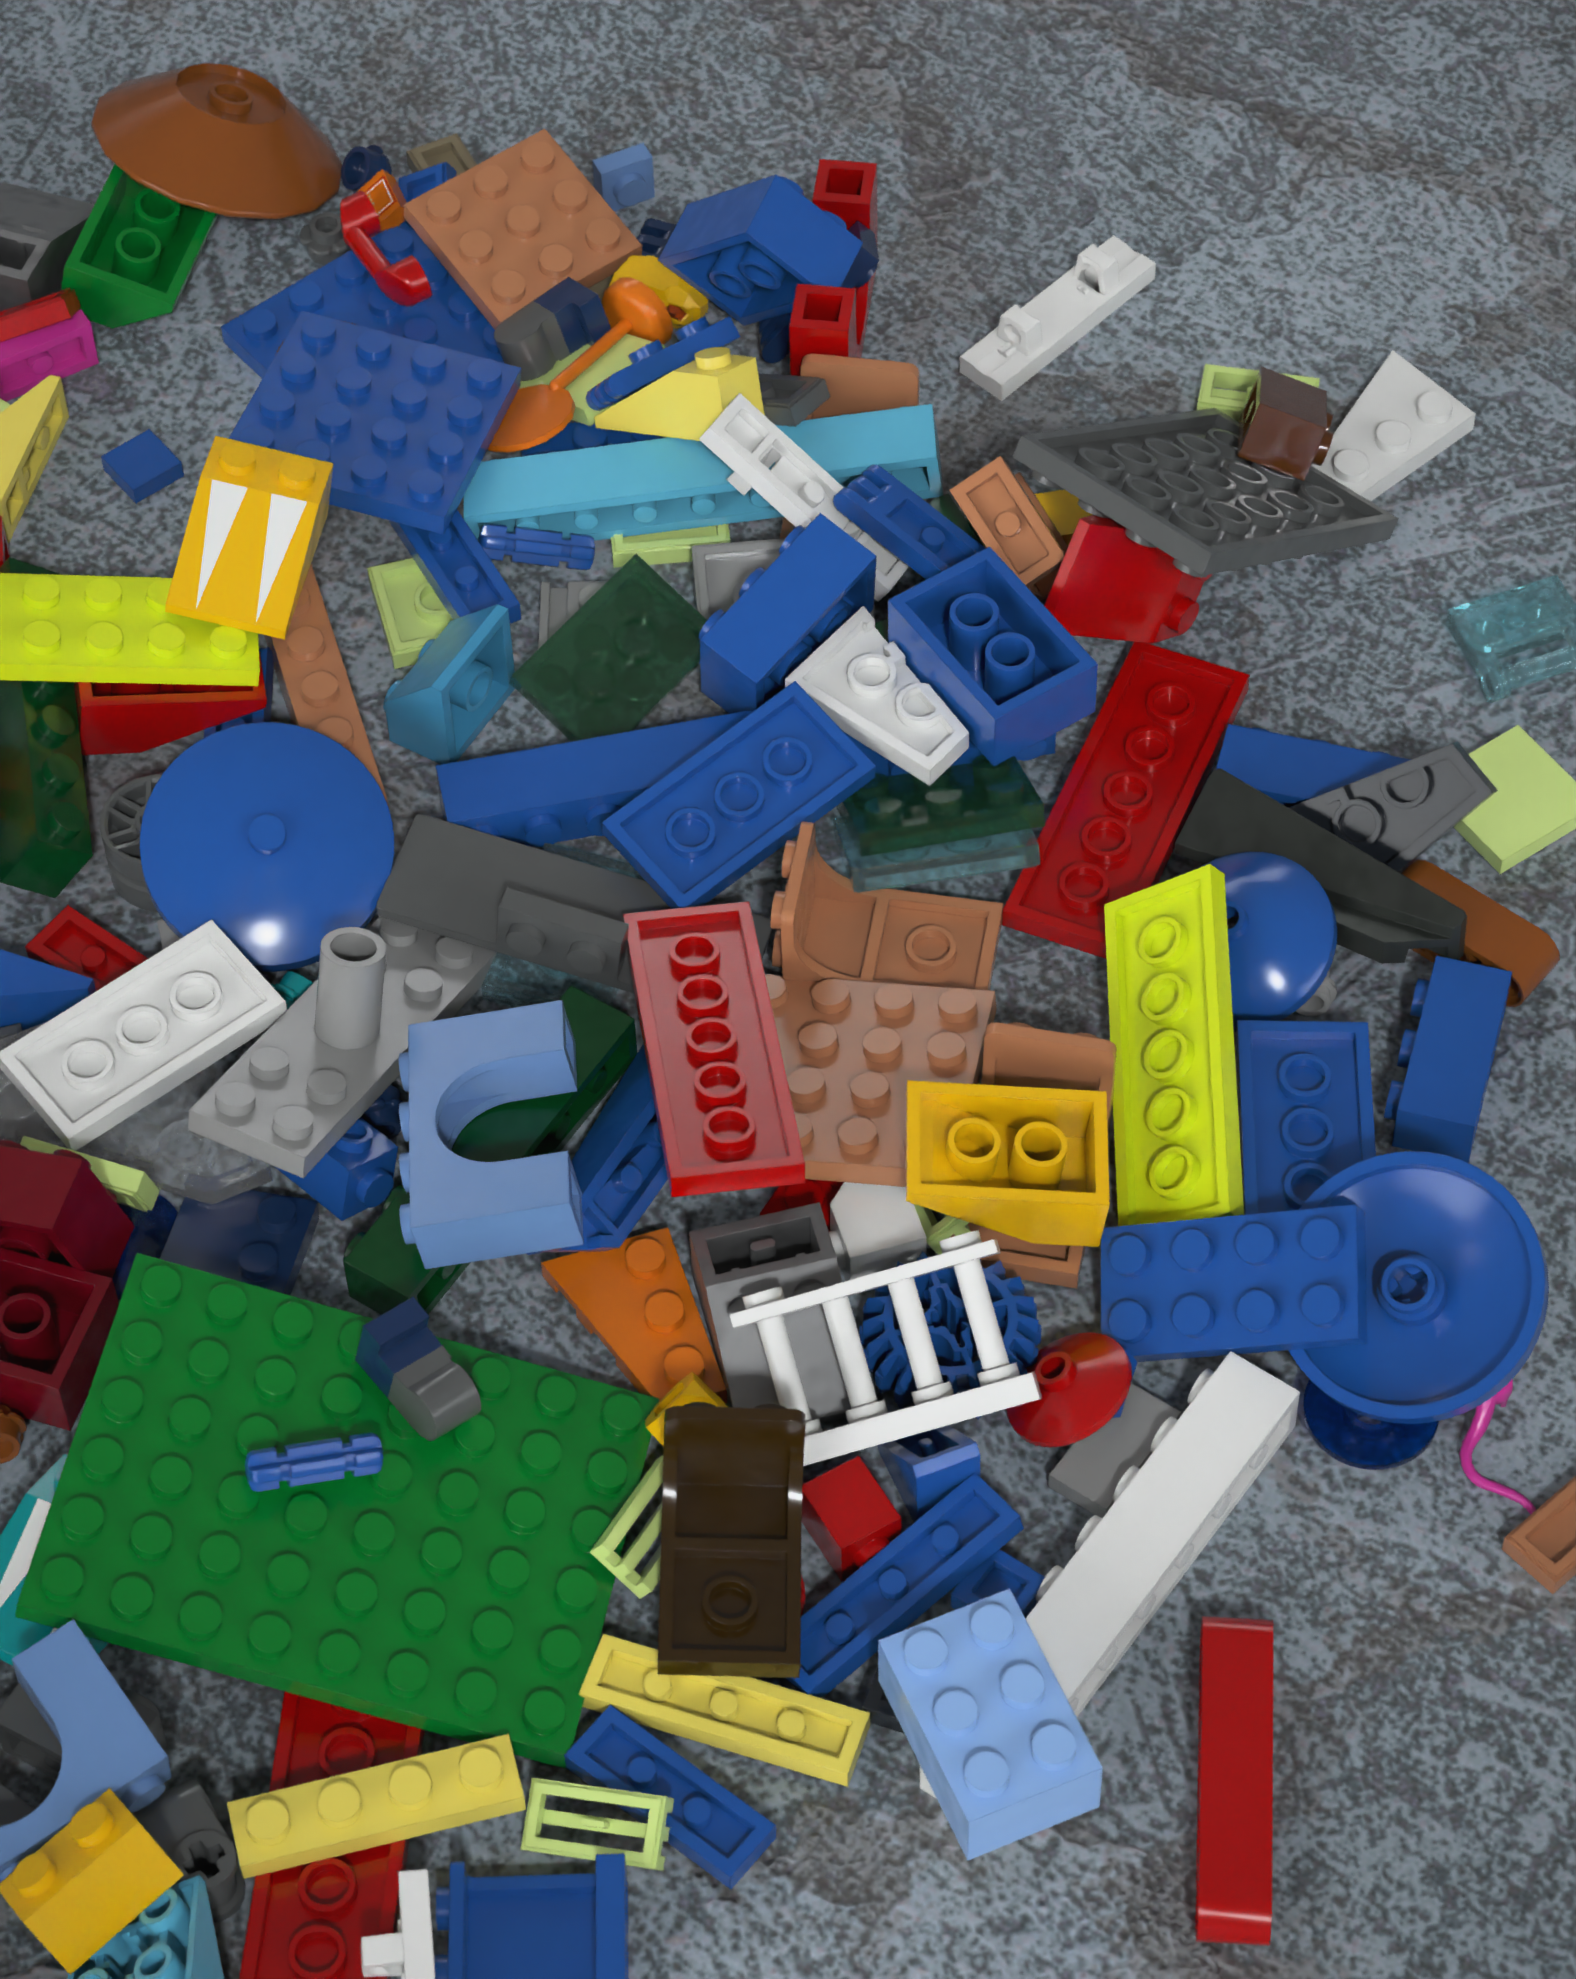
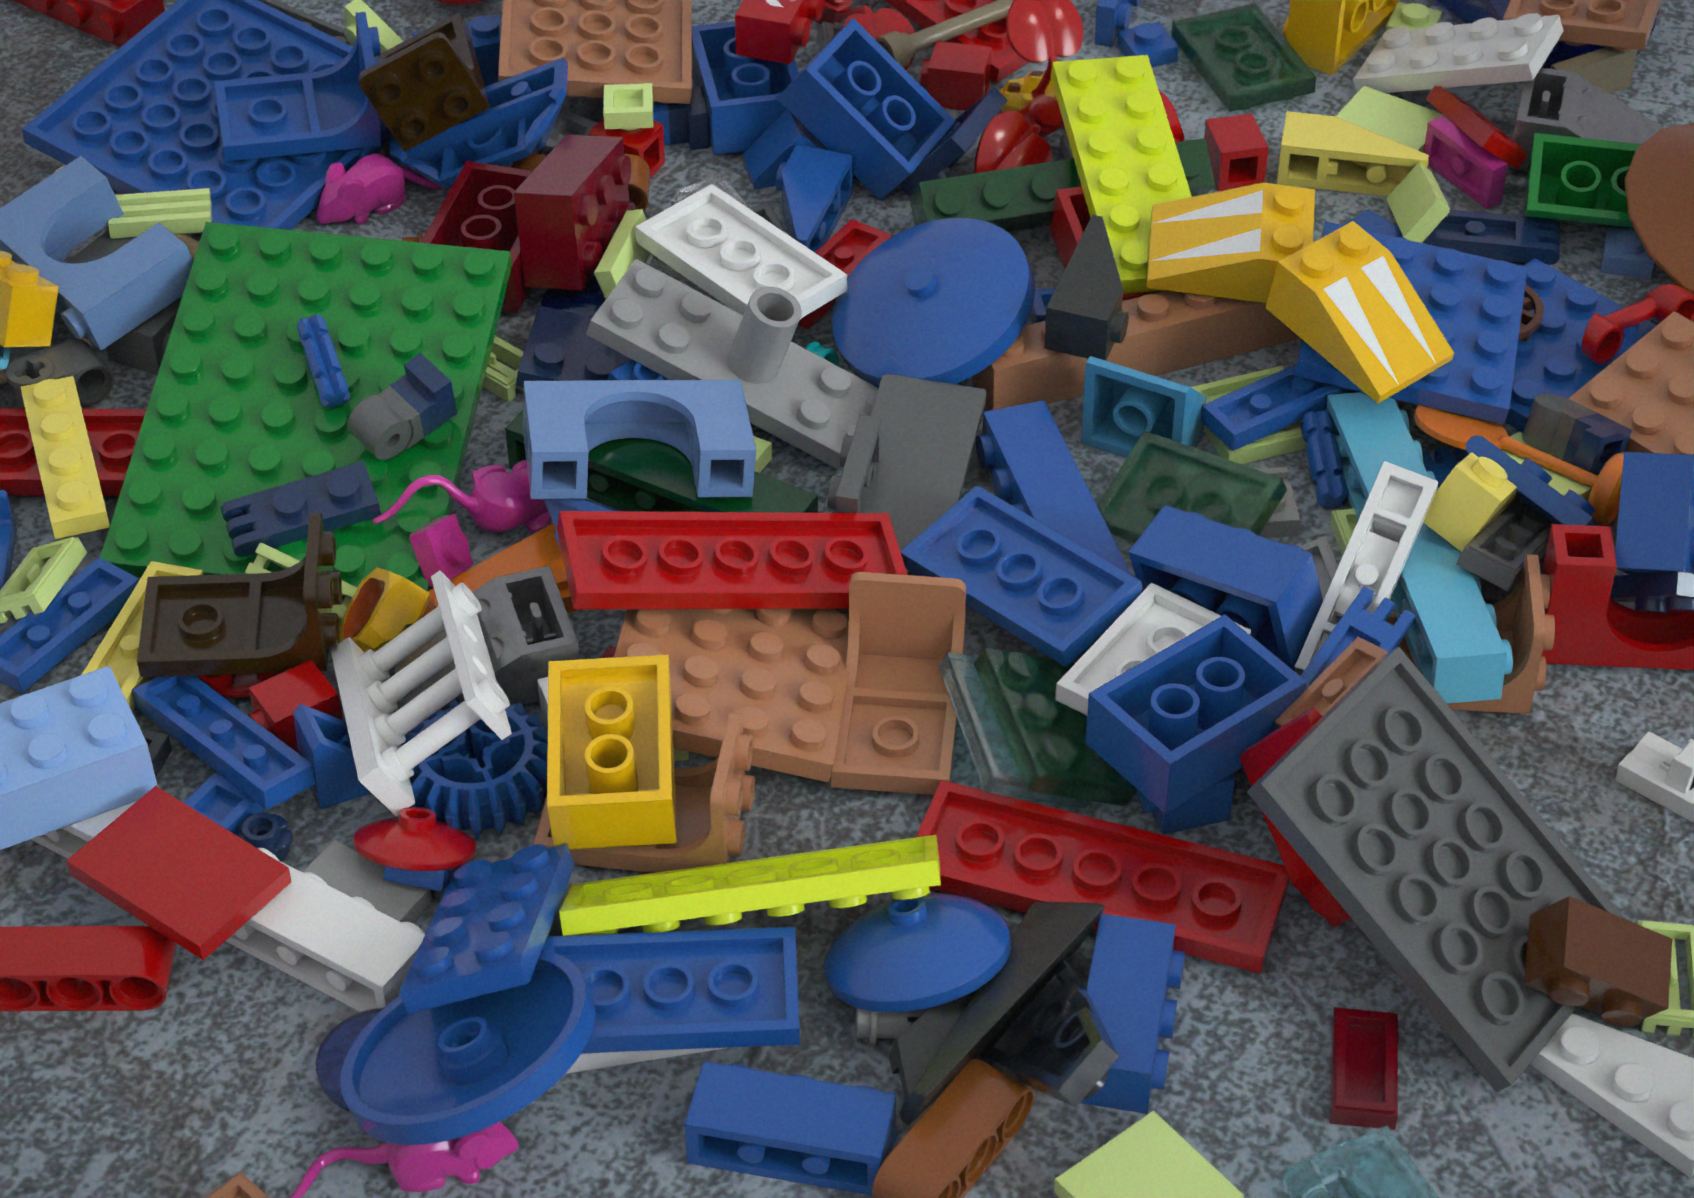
camera: 85 degrees right, 10 degrees down
none -> red tile [66,786,292,961]
none -> dark blue hinge [221,461,381,557]
none -> dark blue plate [235,813,293,862]
none -> dark pink animal [372,460,552,533]
none -> dark pink plate [409,513,474,587]
none -> pearl dark grey slope [1044,215,1129,361]
none -> yellow slope [1265,221,1454,404]
none -> dark red tile [1329,1007,1398,1130]
none -> yellowish green tile [1386,162,1450,243]
none -> dark blue hinge [1423,209,1560,265]
none -> medium blue plate [1600,227,1654,280]

